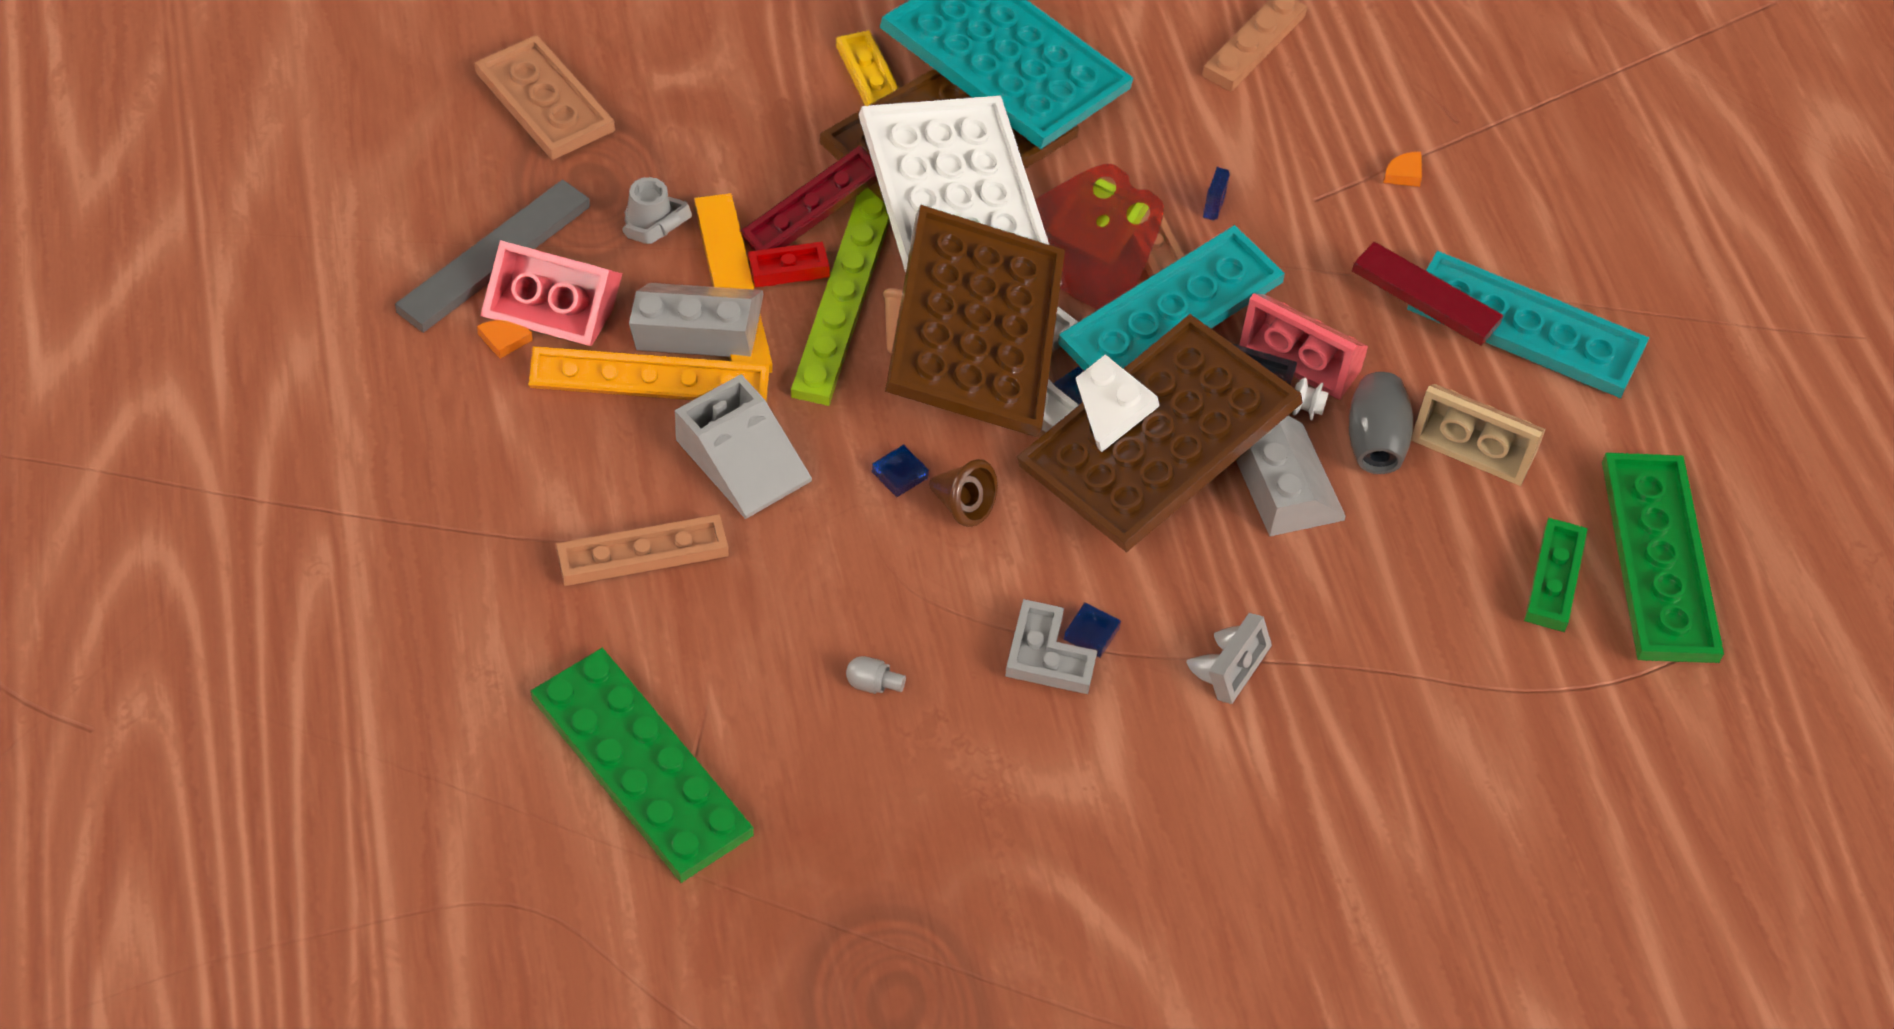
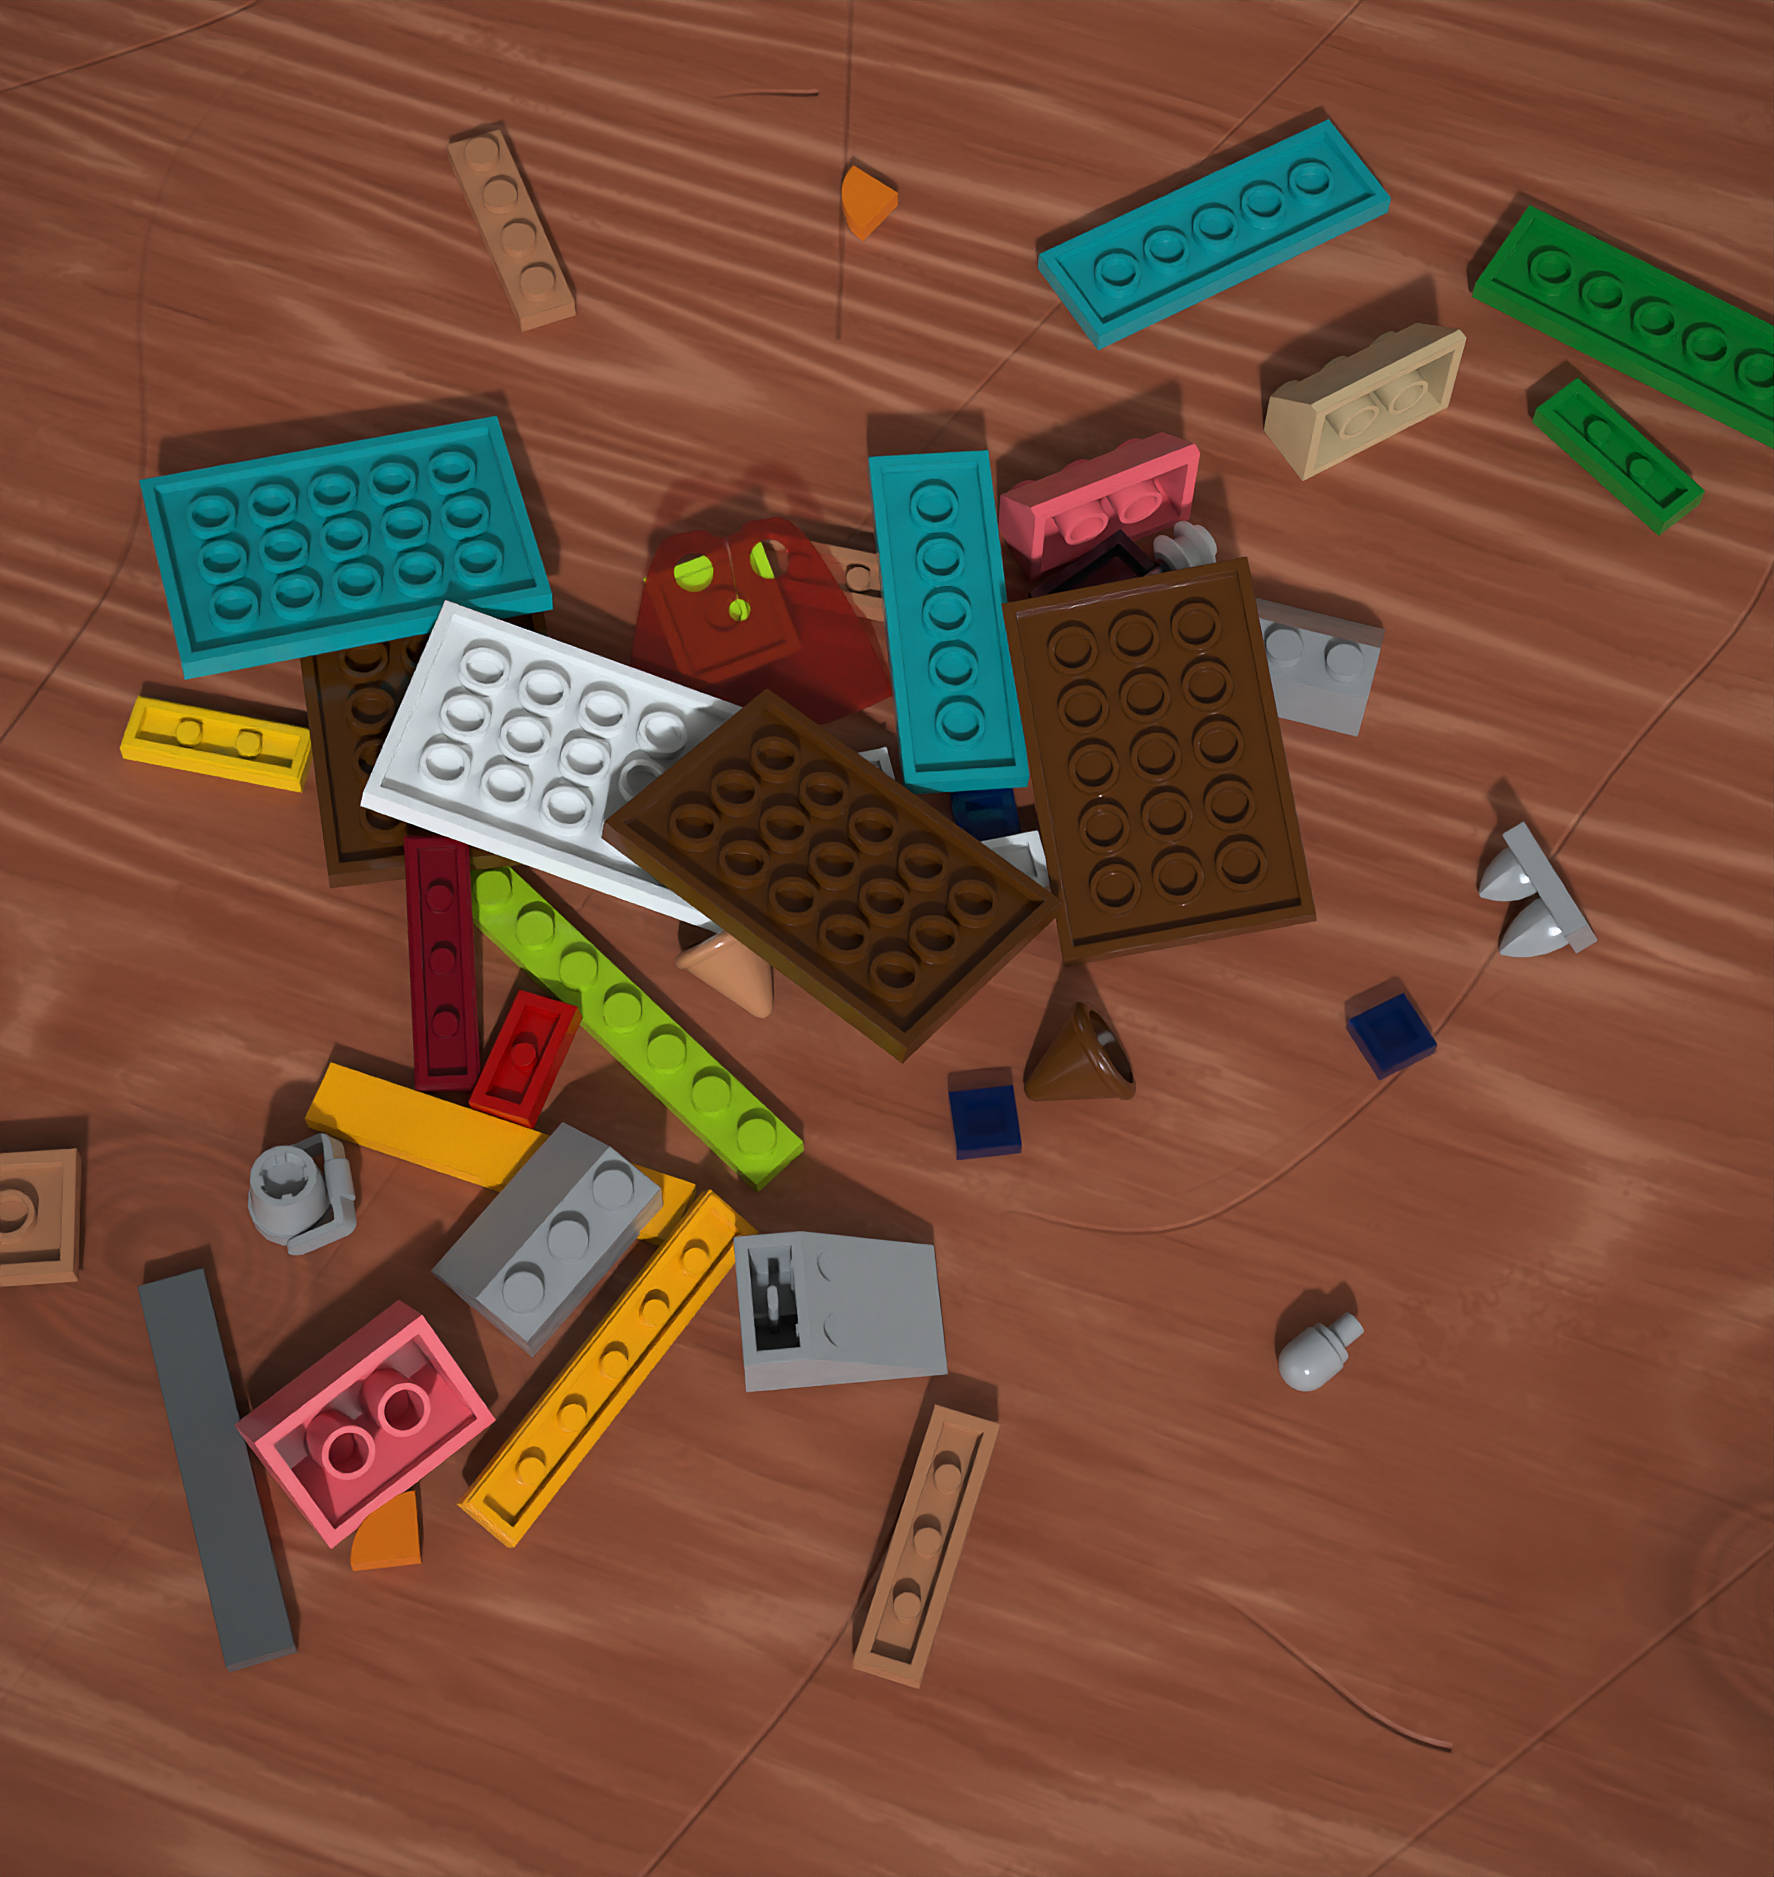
camera: 55 degrees left, 10 degrees up
green plate [530,647,754,883] -> none
light grey plate [1005,599,1097,694] -> none
white wing [1076,355,1159,452] -> none
clear blue tile [1203,167,1231,221] -> none
dark grey piece [1349,372,1413,474] -> none
dark red tile [1352,241,1504,346] -> none

